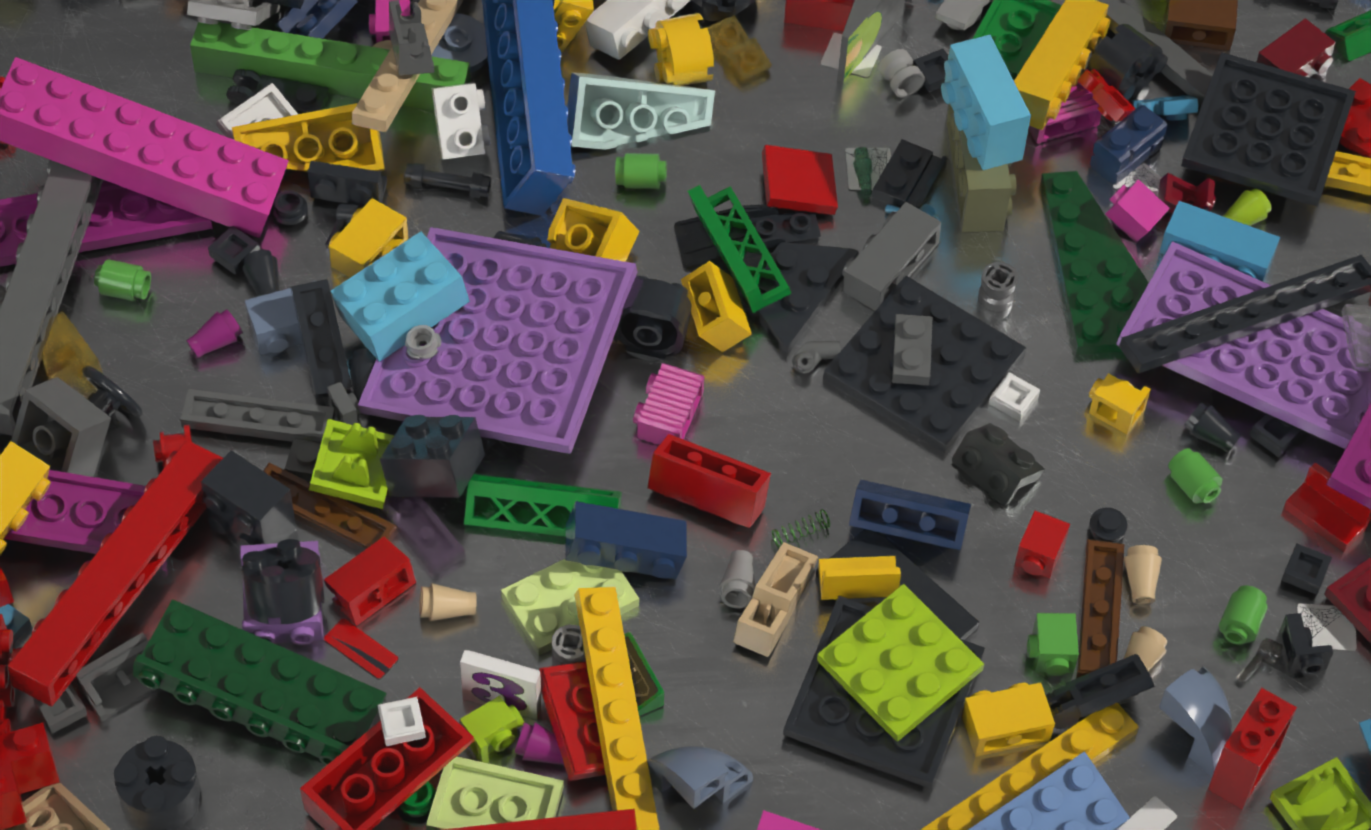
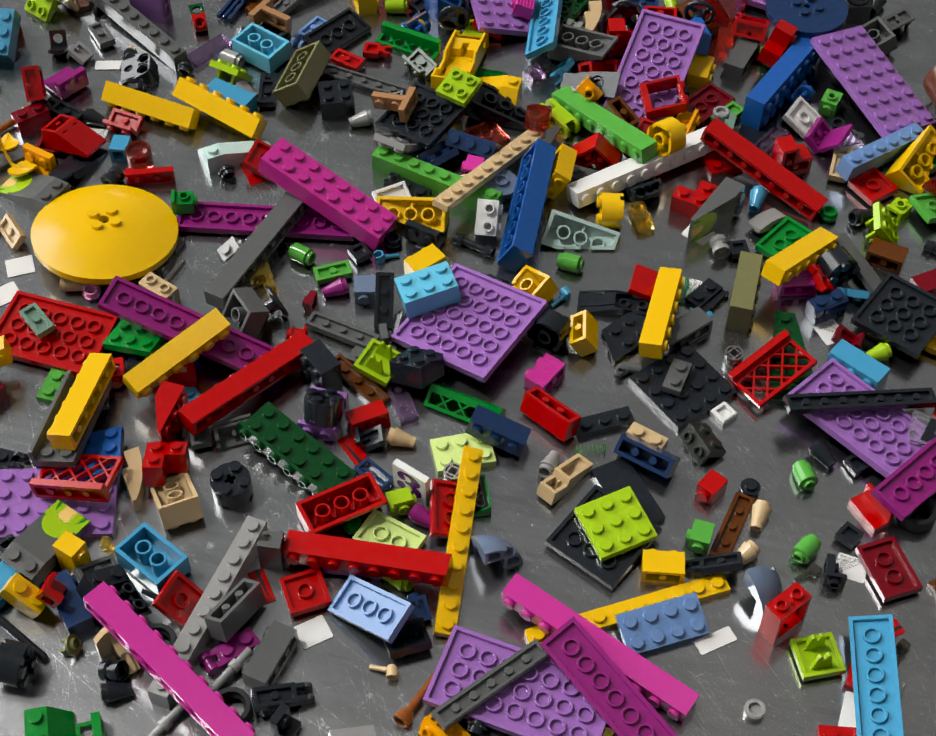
camera: 20 degrees right, 5 degrees down
black cone [242,249,280,297] -> none
white tile [378,697,426,746] -> none
dark grey hinge [389,0,434,75] -> none
light grey plate [405,325,441,360] -> none
green fence [687,185,791,313] -> none
yellow panel [818,556,901,600] -> none
medium azure brick [941,35,1031,170] -> none
yellow brick [1088,373,1151,435] -> none
dark pink brick [1105,179,1170,243] -> none
none -> dark red plate [302,290,319,316]
none -> bright green plate [313,259,353,285]
none -> dark blue tile [353,457,393,494]
none -> black bracket [354,424,387,452]
none -> dark azure hand [374,250,400,264]
none -> dark azure hand [550,286,571,308]
none -> black plate [576,406,635,439]
none -> tan plate [626,421,669,449]
none -> yellow brick [639,267,685,359]
none -> red fence [728,329,817,409]

